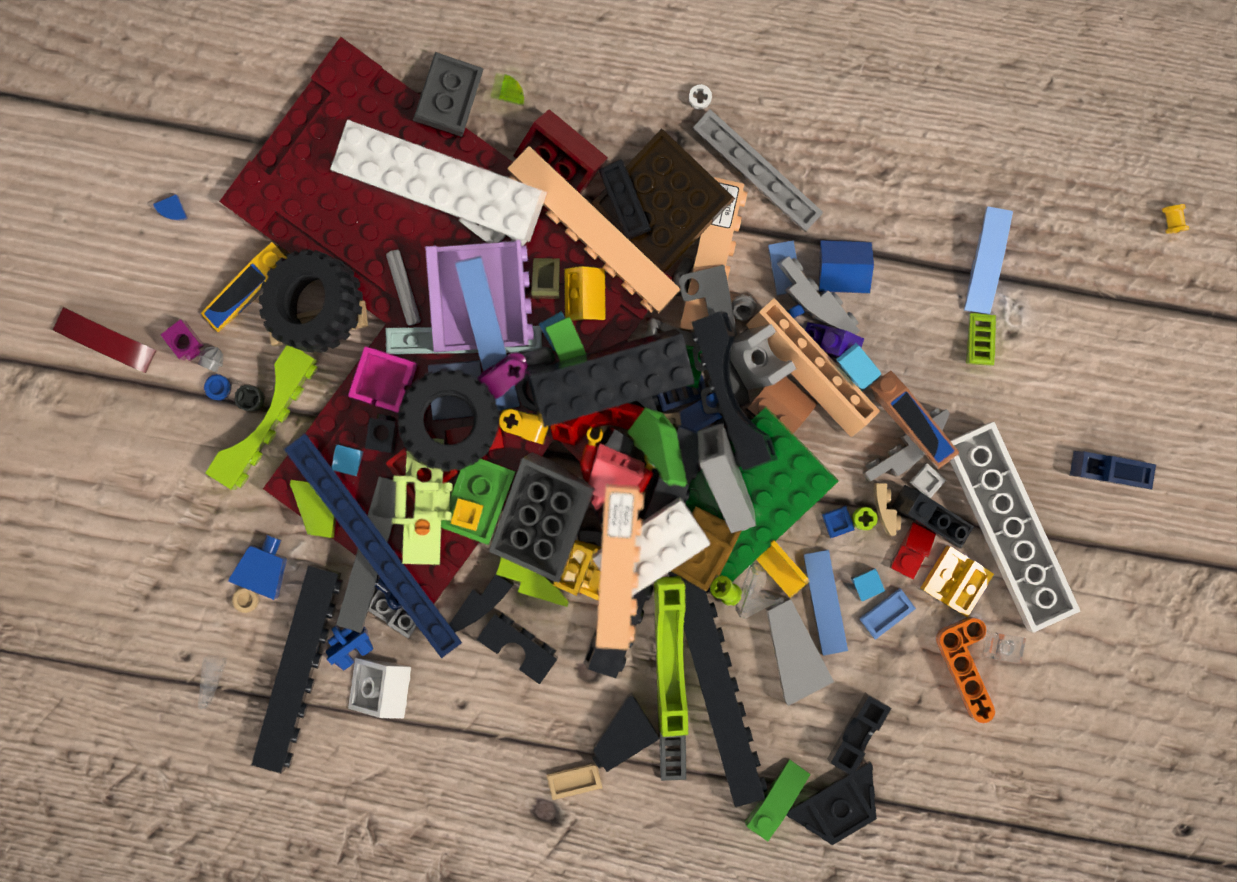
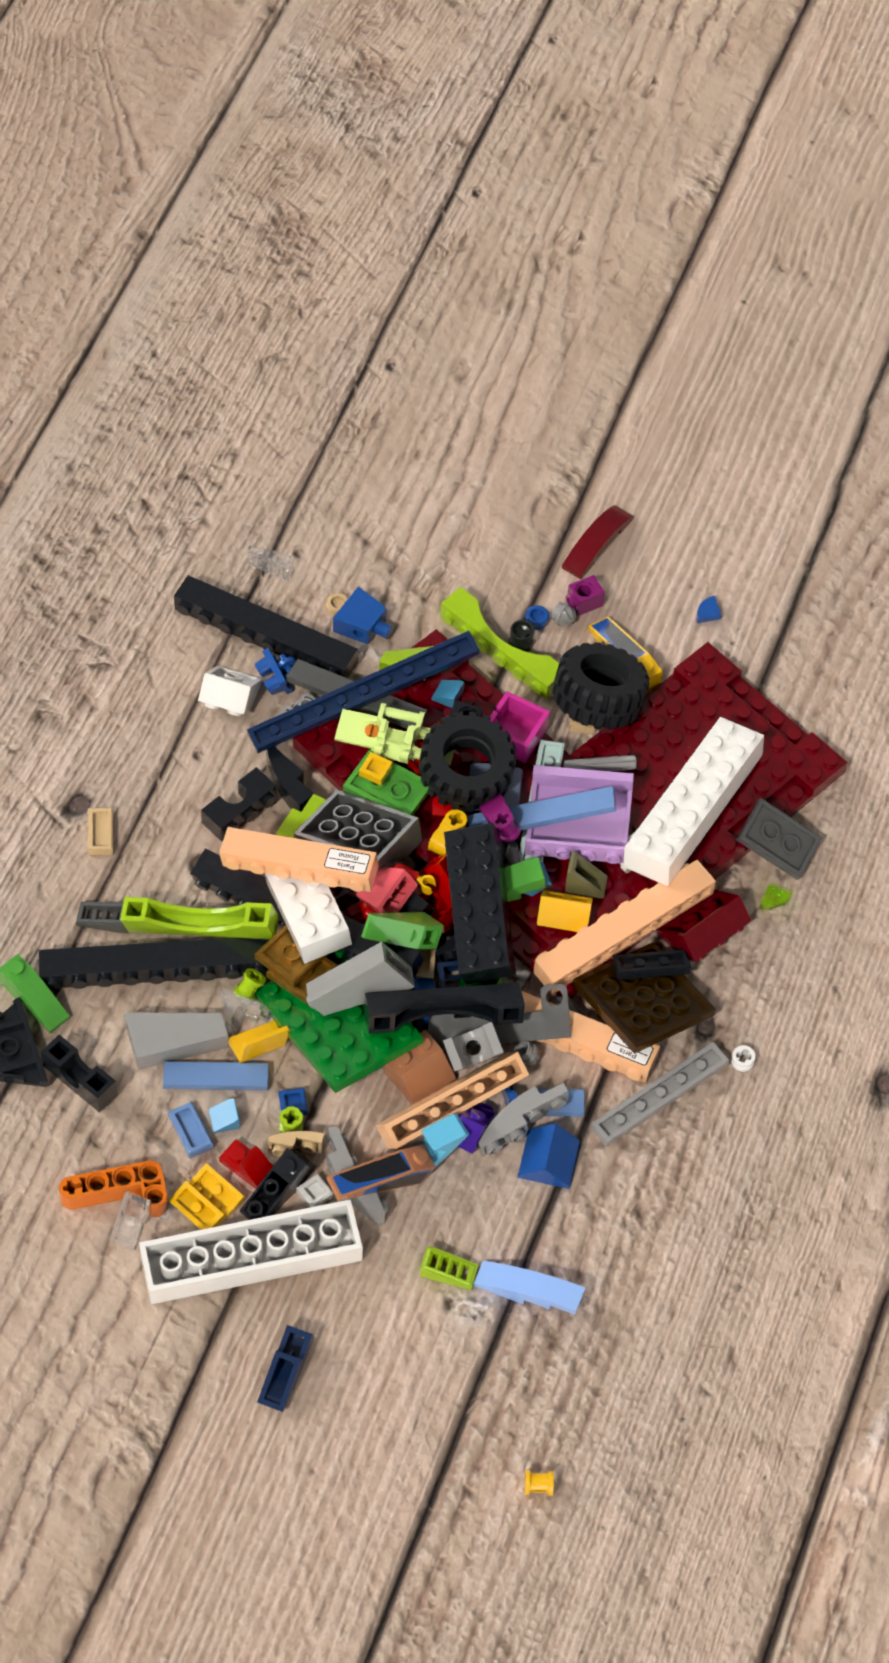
camera: 95 degrees right, 30 degrees down
black slope [592,693,659,772] -> none

